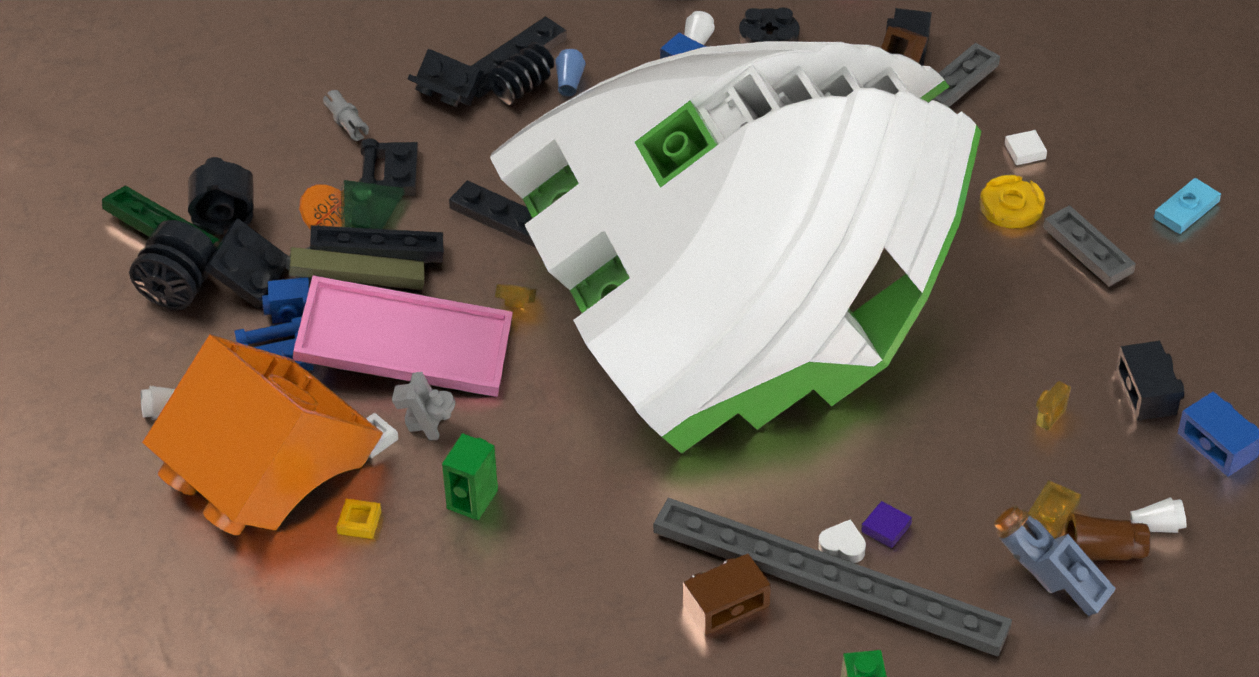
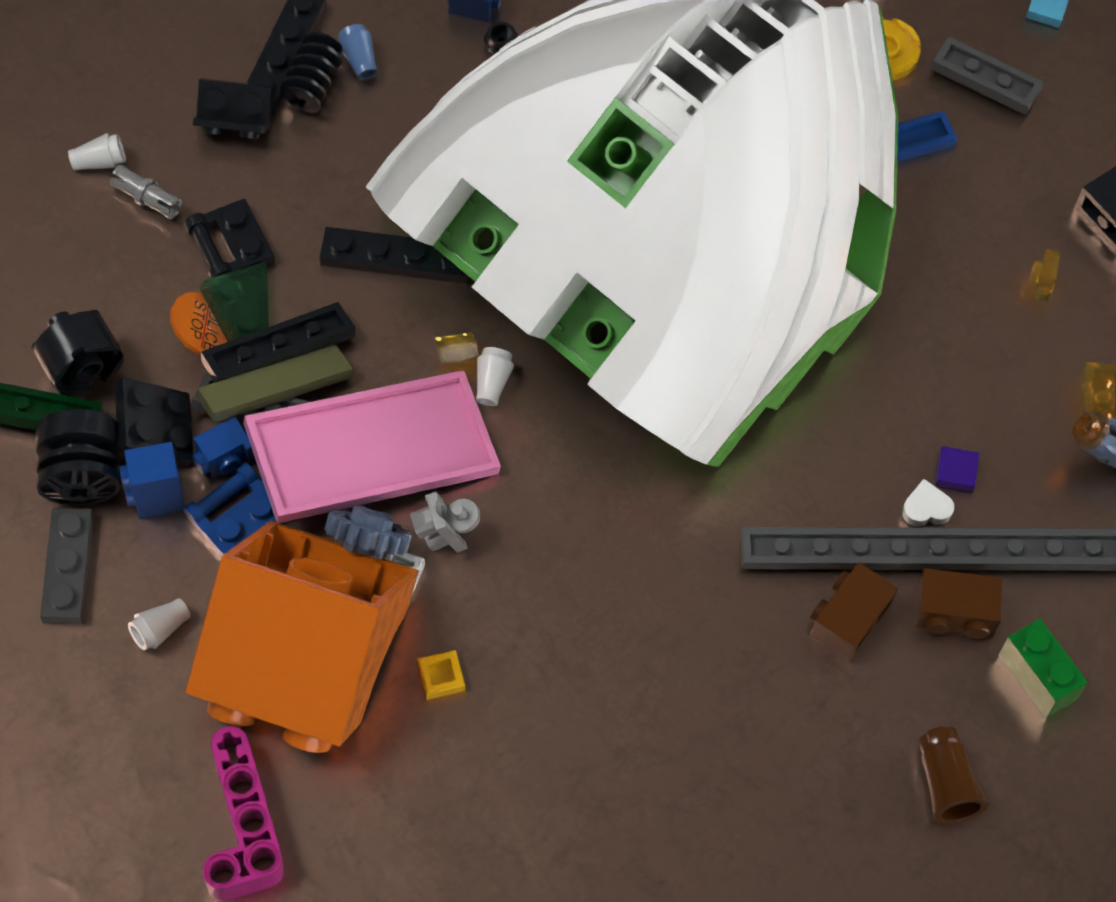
camera: 30 degrees left, 15 degrees up
green brick [442,433,498,521] -> none
none -> dark grey plate [40,508,94,624]
none -> white cone [68,133,126,171]
none -> blue brick [119,442,185,519]
none -> dark pink beam [202,726,284,901]
none -> sand blue gear [324,506,412,559]
none -> white cone [476,347,514,406]
none -> blue tile [897,111,958,162]
none -> reddish brown brick [915,568,1003,639]

